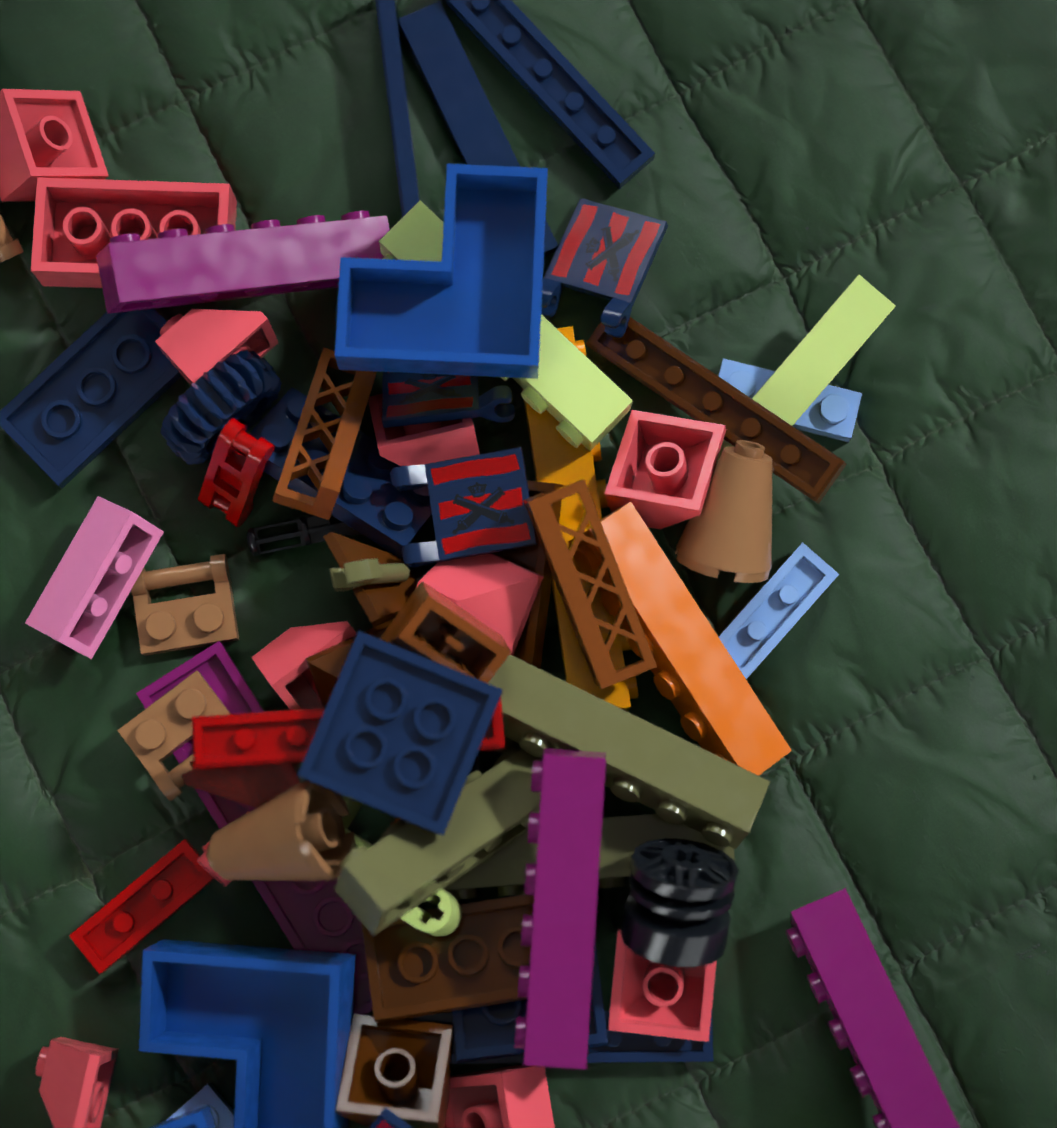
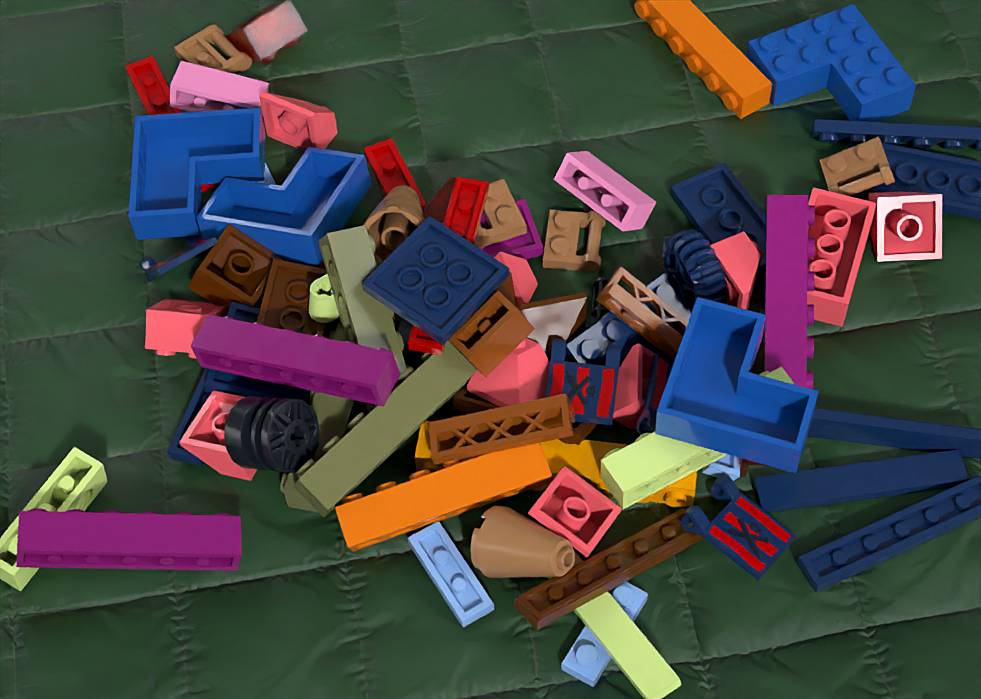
camera: 110 degrees right, 25 degrees down
red plate [198,418,275,528] -> none
olive bar [329,558,410,592] -> none

